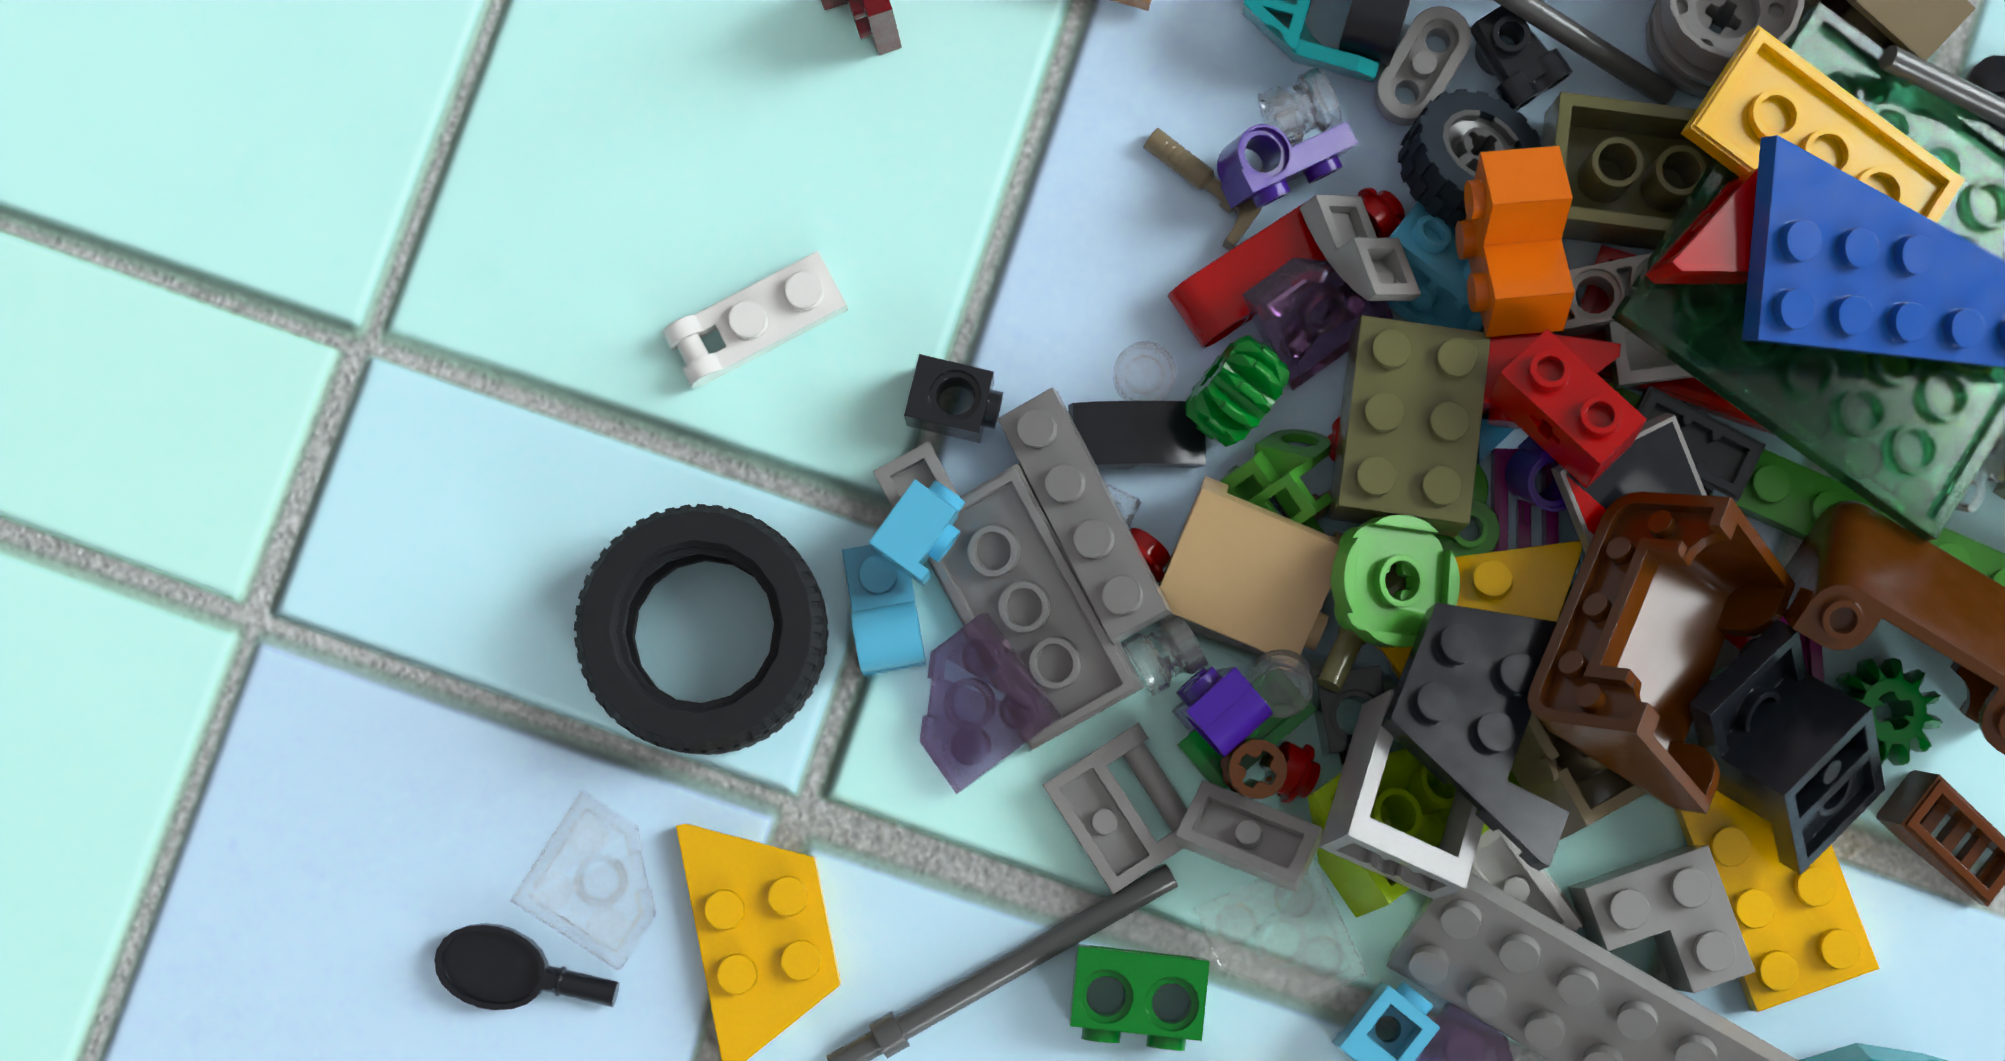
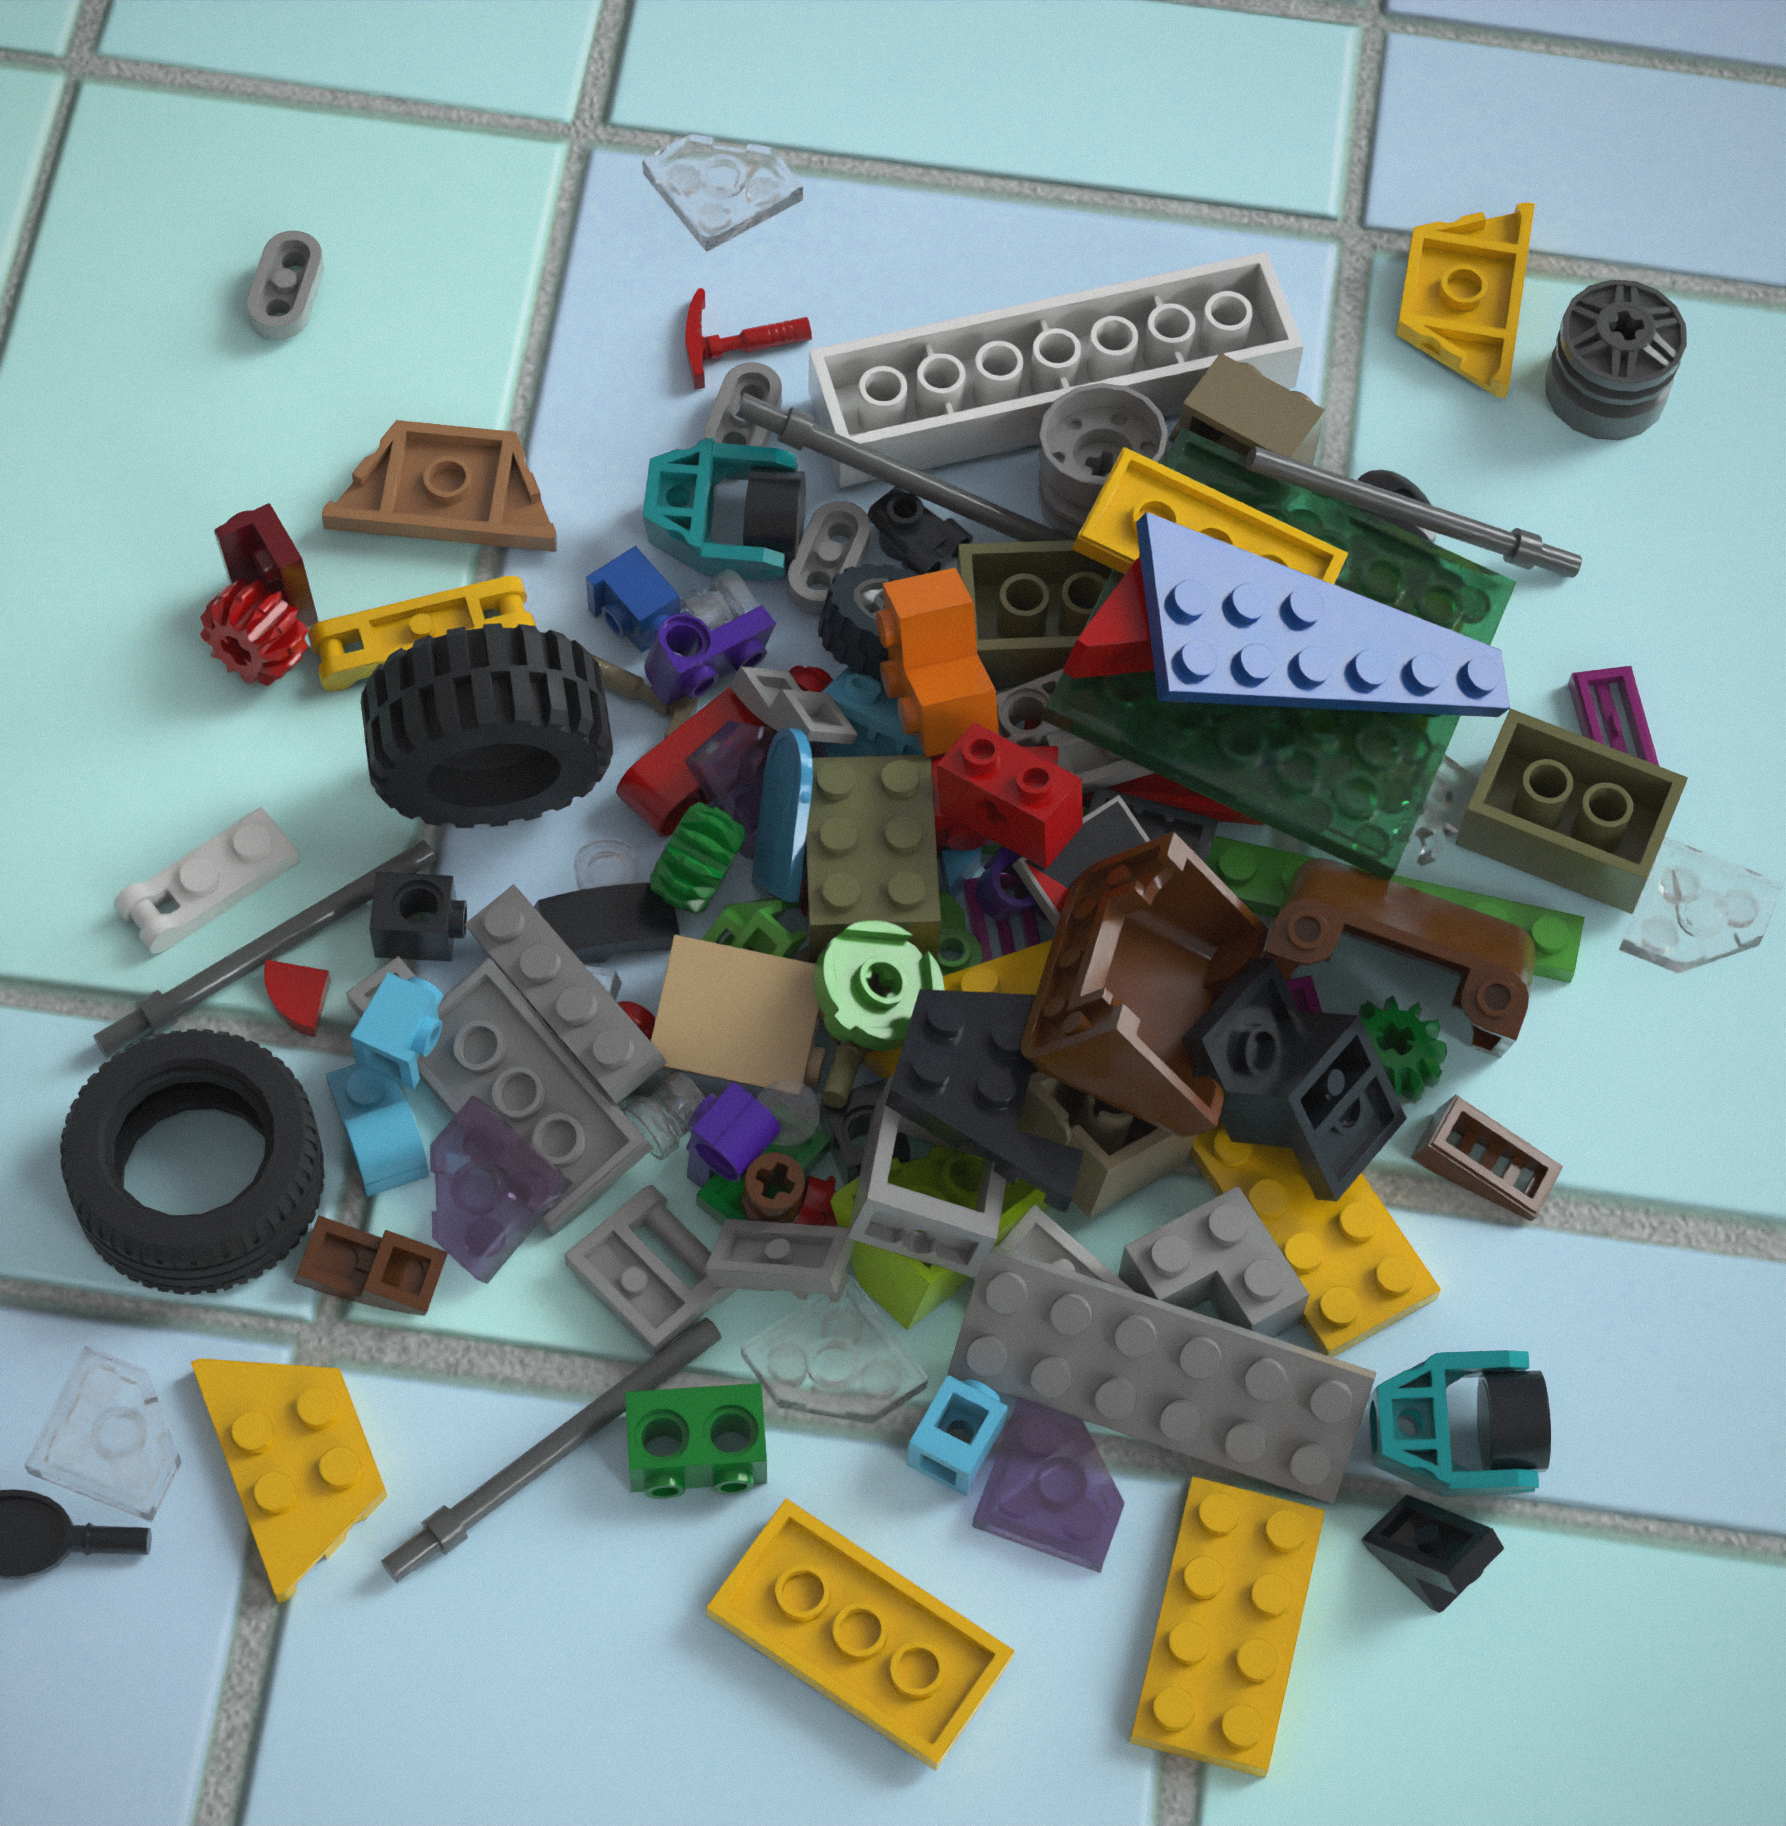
camera: 15 degrees left, 20 degrees down
none -> dark grey bar [93,840,436,1058]
none -> red gear [200,578,309,686]
none -> red tile [264,959,331,1037]
none -> reddish brown slope [293,1215,448,1316]
none -> yellow plate [307,576,537,692]
none -> black tyre [360,623,613,828]
none -> blue brick [586,545,680,653]
none -> dark azure window [751,728,813,903]

